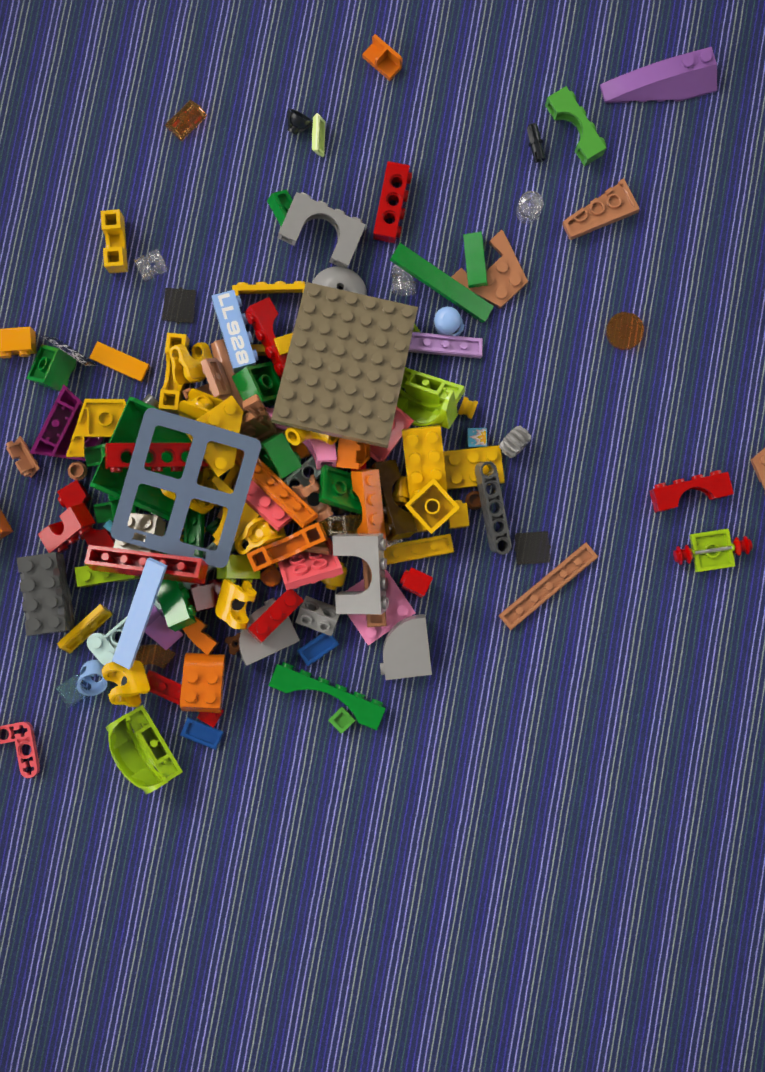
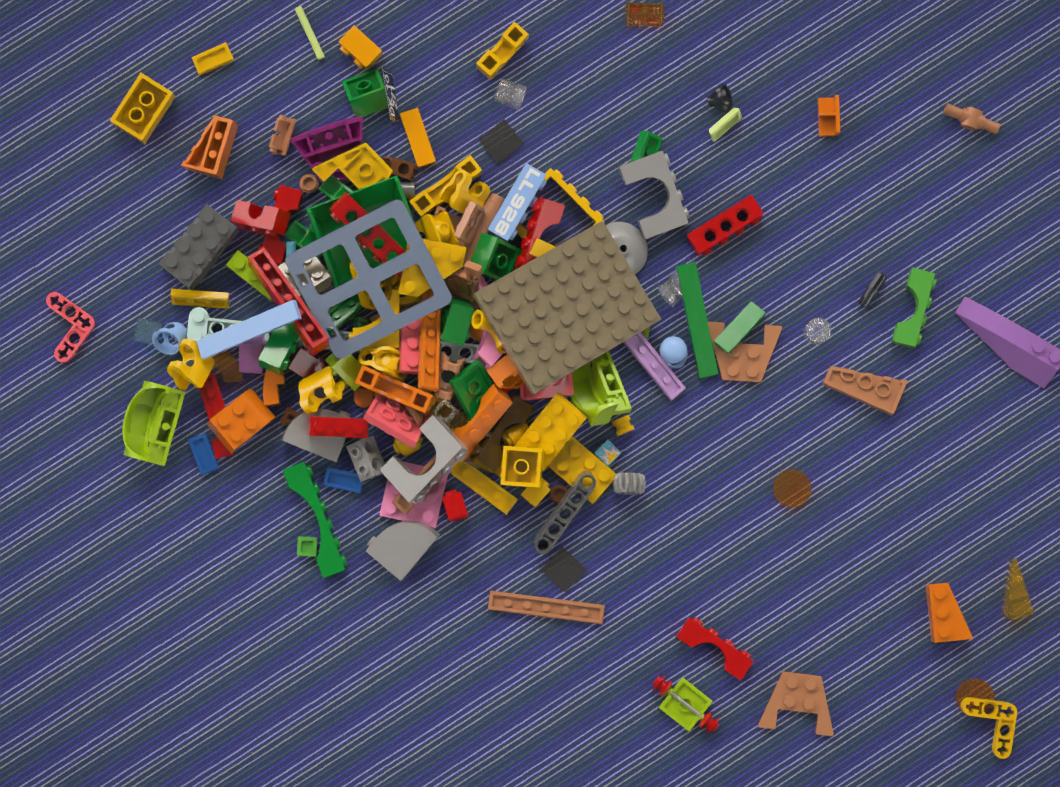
camera: 45 degrees right, 0 degrees up
none -> reddish brown leg [382,156,418,182]

